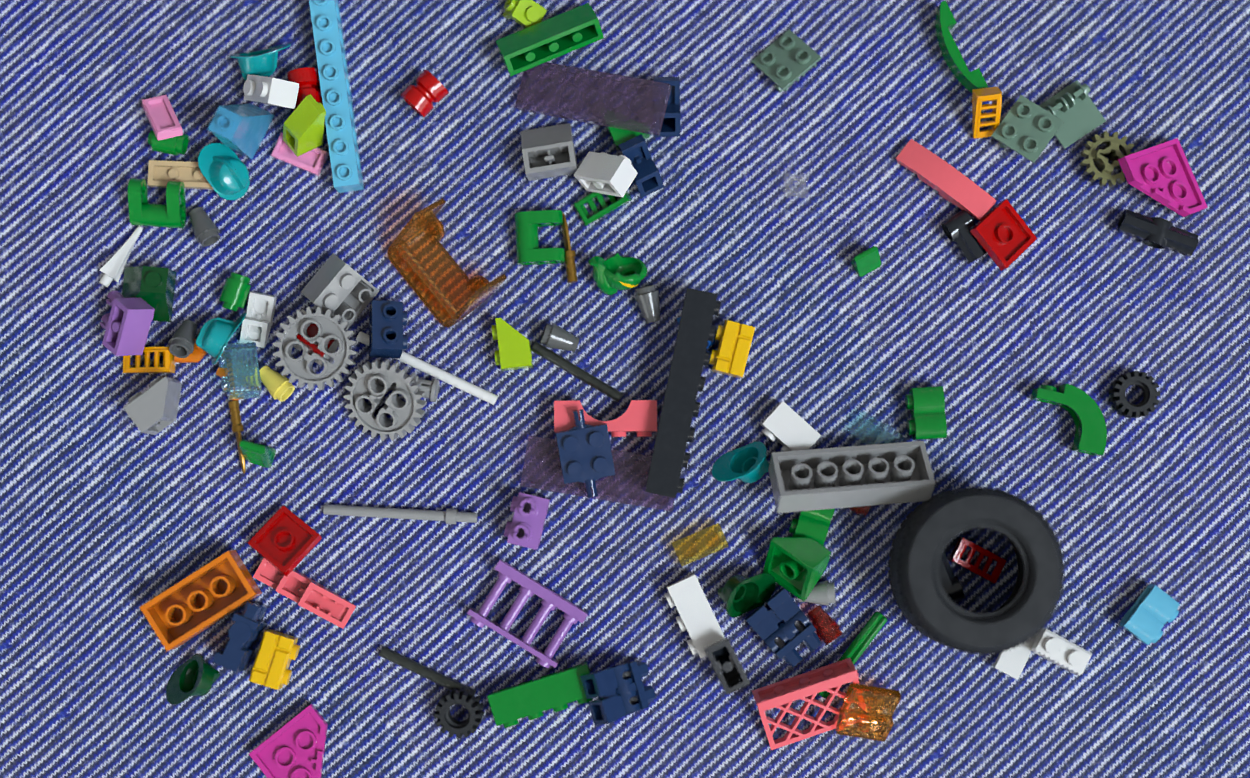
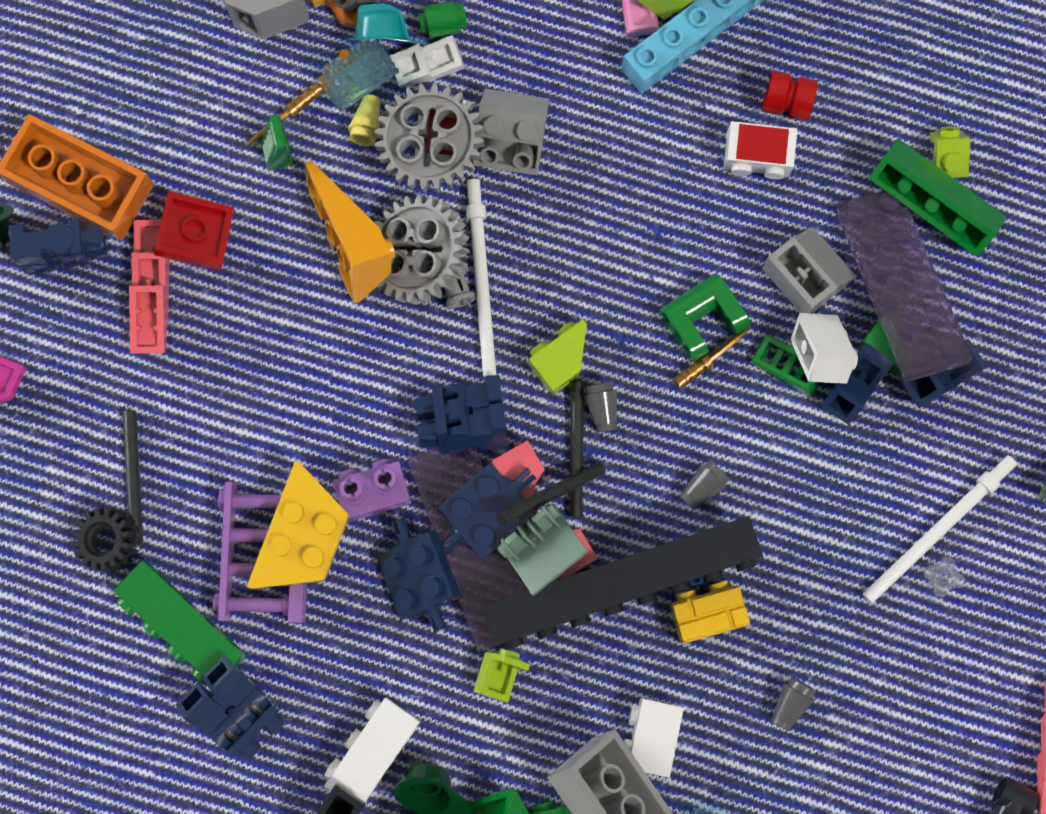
camera: 55 degrees right, 5 degrees down
yellow brick [249,629,300,690] -> none
light grey bar [323,504,478,524] -> none
dark blue brick [369,300,408,359] -> none
clear orange windscreen [388,198,507,328] -> none
green hair [588,253,648,295] -> none
clear yellow plate [672,523,729,567] -> none
teal piece [712,442,769,483] -> none
green slope [851,246,881,277] -> none
none -> yellow wing [247,461,350,589]
none -> light orange wedge [305,161,395,304]
none -> dark blue plate [376,518,461,633]
none -> dark blue hips [415,375,509,455]
none -> lime bracket [473,648,530,703]
none -> pearl dark grey bar [496,462,606,525]
none -> sand green hinge [497,503,588,596]
none -> brick [723,121,797,179]
none -> dark grey cone [771,677,816,731]
none -> white bar [862,455,1017,604]

